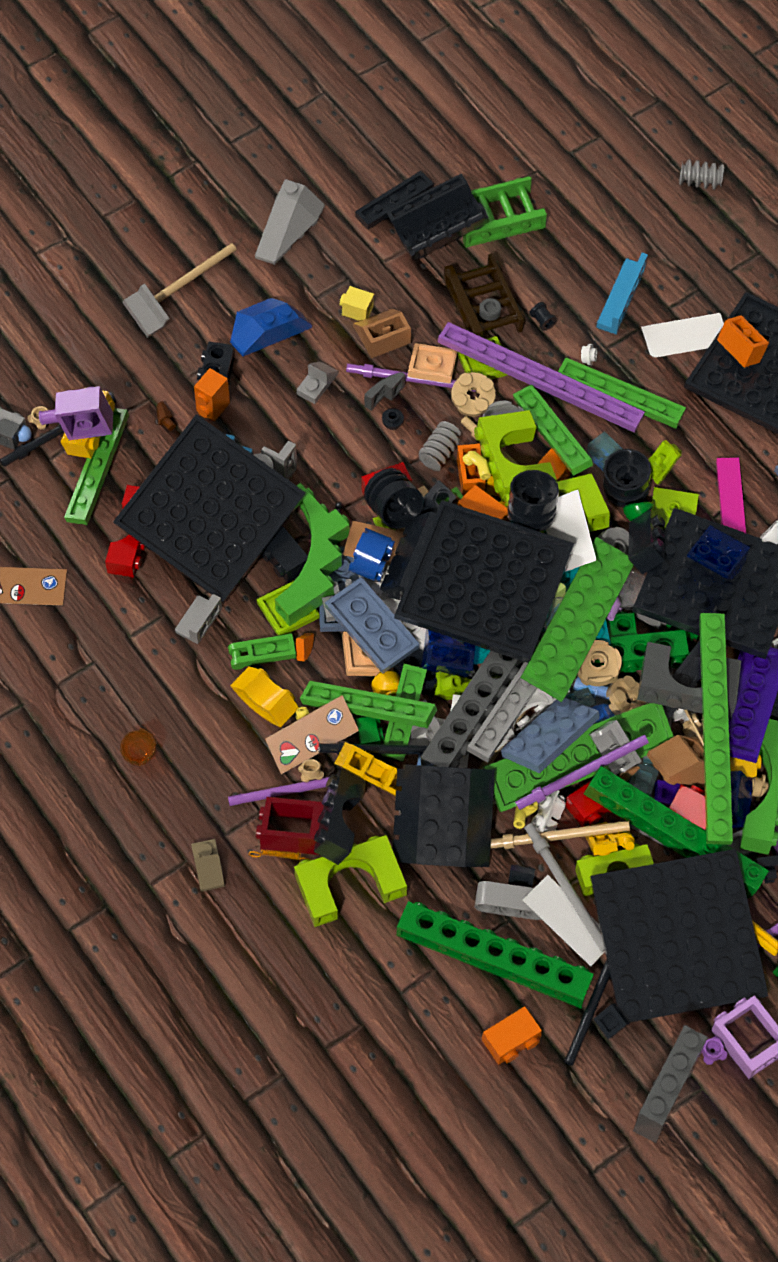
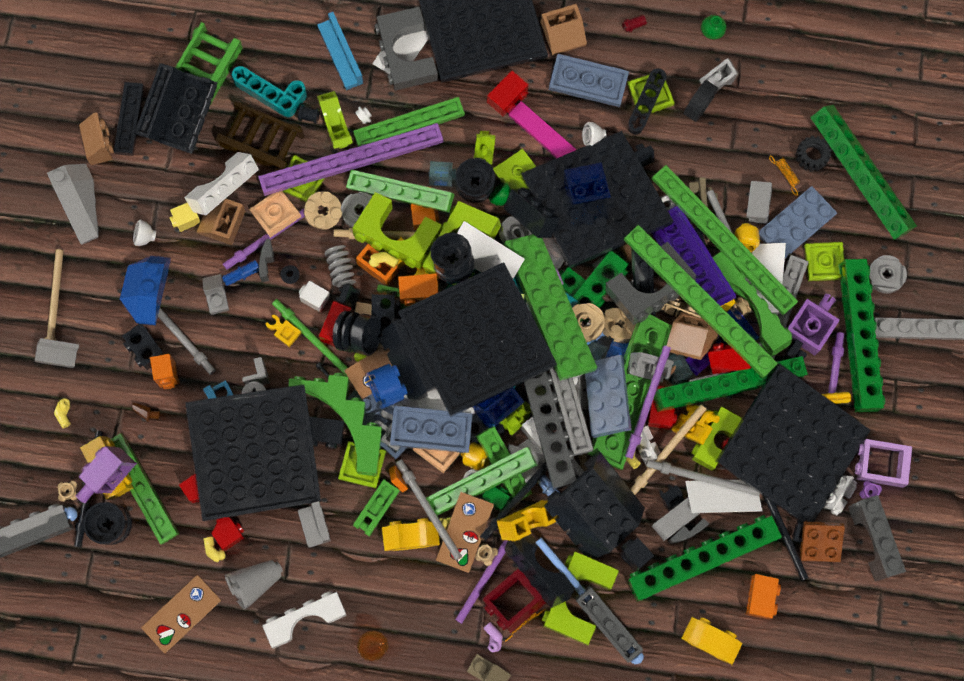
camera: 50 degrees left, 15 degrees up
dark grey tile [479,299,501,321] -> none
orange brick [717,315,769,367] -> none
none -> light yellow arm [54,398,71,429]
none -> medium nougat slope [79,113,114,165]
none -> black wheel [83,502,132,545]
none -> white brick [133,220,156,246]
none -> light grey bar [158,308,216,375]
none -> white arch [184,152,259,215]
none -> light yellow arm [204,537,225,562]
none -> blue axle [222,260,259,286]
none -> light grey cone [225,560,283,610]
none -> teal beam [232,66,307,117]
none -> white arch [263,591,347,649]
none -> yellow plate [266,315,301,348]
none -> bright green bar [272,299,348,377]
none -> white brick [299,281,330,313]
none -> lime arch [317,91,353,149]
none -> black tile [335,284,361,310]
none -> dark grey arch [374,7,438,91]
none -> light grey bar [396,459,462,561]
none -> lavender arm [483,622,503,652]
none -> red brick [487,71,529,116]
none -> dark grey piece [535,538,644,664]
none -> black brick [619,538,654,572]
none -> dark grey slope [668,518,709,544]
none -> yellow brick [681,617,743,665]
none -> dark orange plate [800,522,845,562]
none -> white hinge [823,475,857,516]

